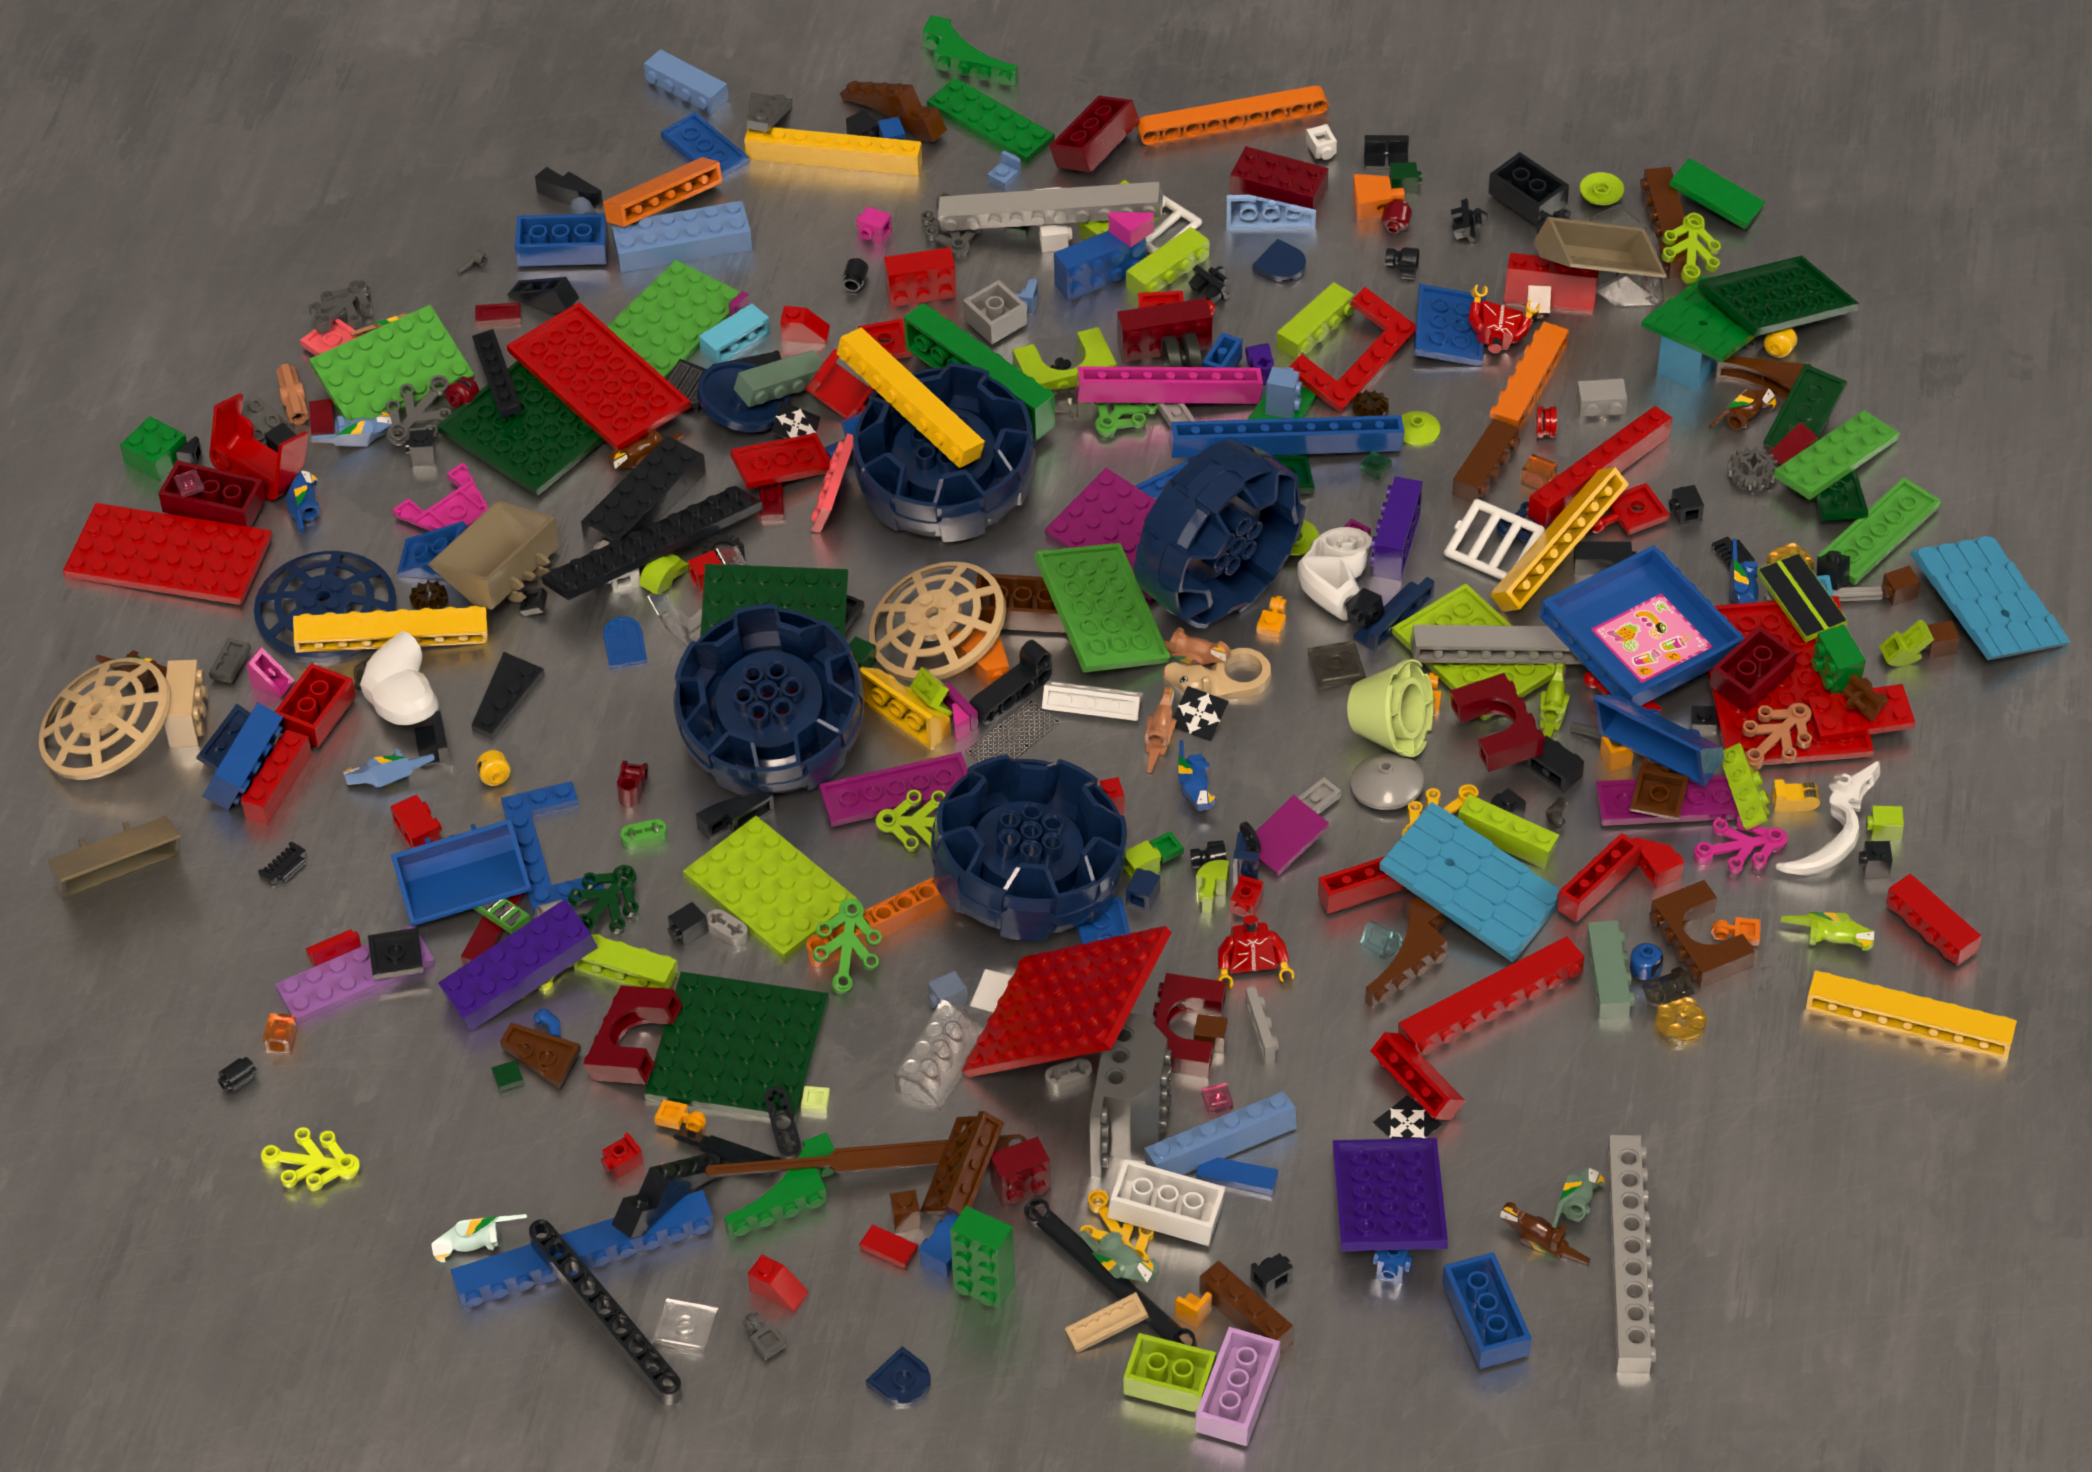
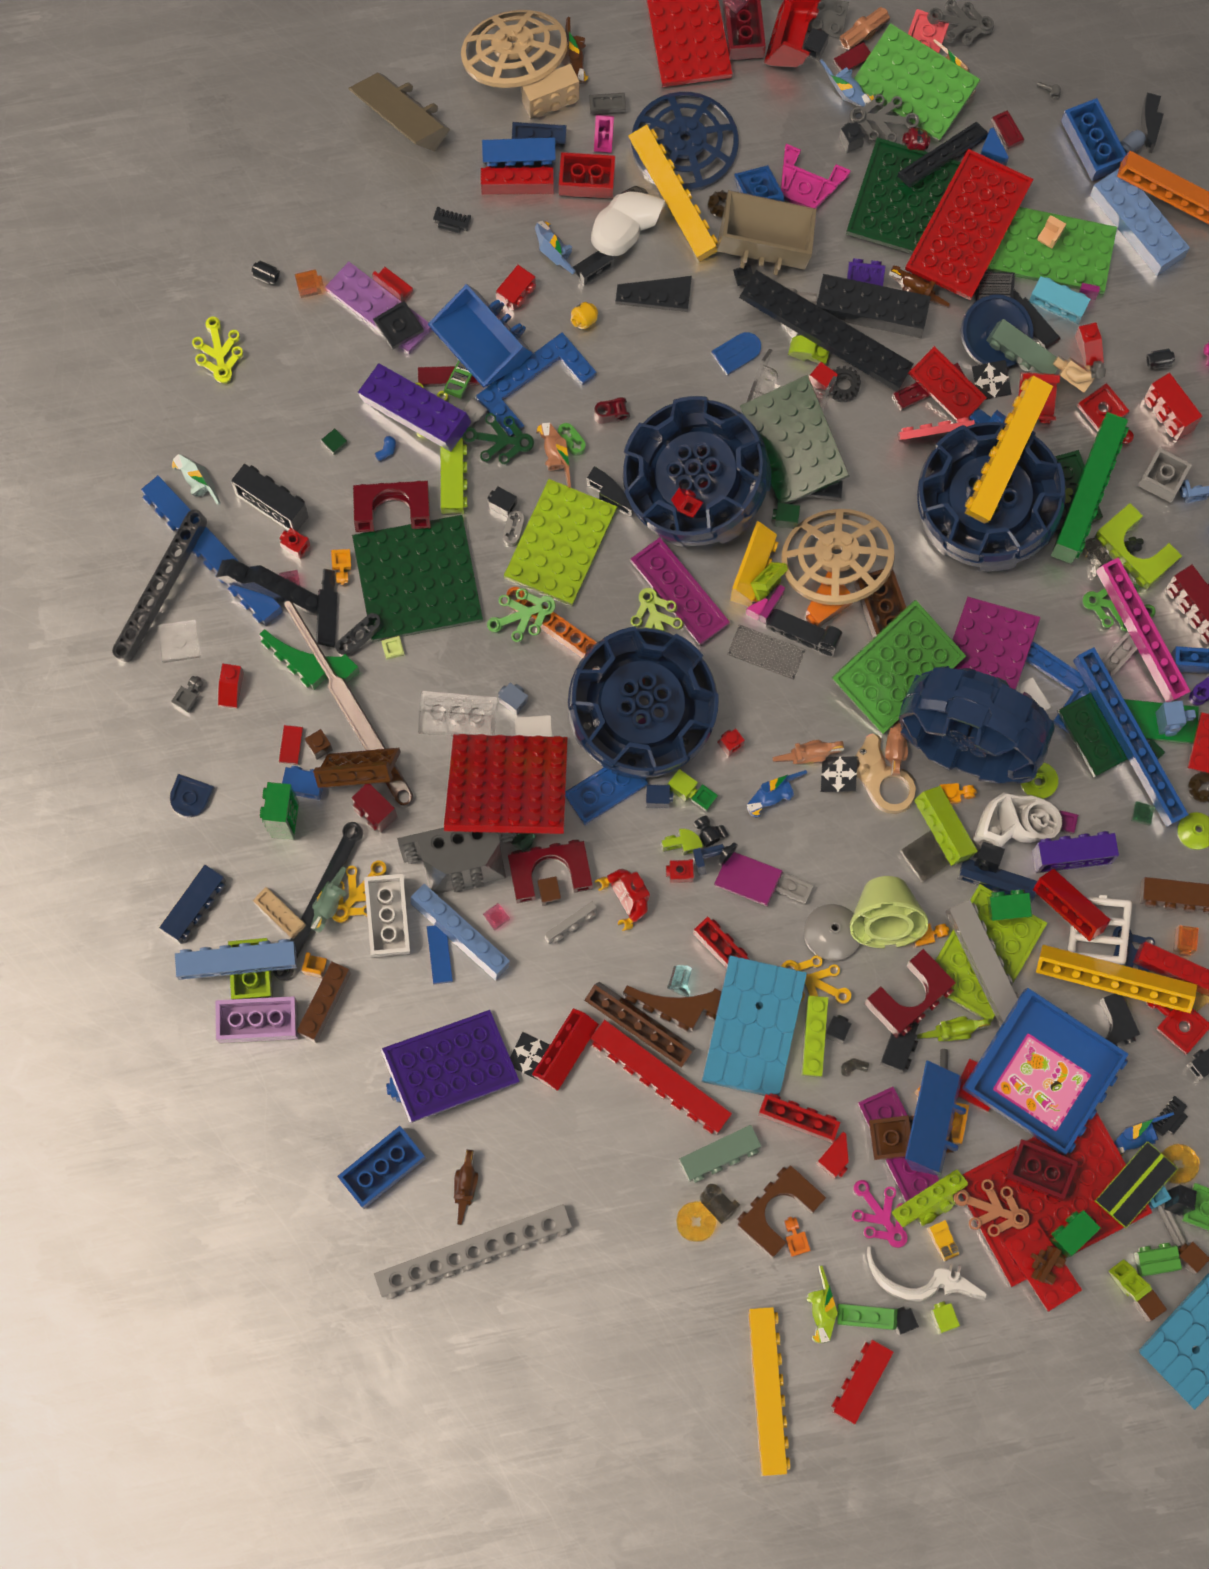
camera: 65 degrees right, 25 degrees up
blue animal [285,470,321,532] -> none
reddish brown wing [500,1022,581,1089] -> none
black slope [507,277,579,313] -> none
white fence [1042,681,1143,721] -> none
pearl dark grey wheel [1161,332,1202,367] -> none
black brick [1250,1253,1293,1297] -> none
sand green animal [1552,1168,1605,1228] -> none
blue head [1630,943,1664,980] -> none
black plate [1691,706,1717,731] -> none
none -> dark blue brick [159,864,226,944]
none -> medium blue brick [175,939,297,980]
none -> black brick [231,463,309,532]
none -> nougat animal [536,422,571,488]
none -> reddish brown brick [584,982,696,1068]
none -> red brick [671,488,703,518]
none -> bright green plate [838,1303,897,1330]
none -> dark purple bracket [847,258,885,286]
none -> lime brick [914,786,978,866]
none -> blue slope [981,127,1009,166]
none -> green brick [987,889,1032,921]
none -> red brick [1033,869,1111,941]
none -> light nougat panel [1037,215,1066,249]
none -> tan torso [1053,356,1106,393]
none -> bright green brick [1134,1243,1182,1277]

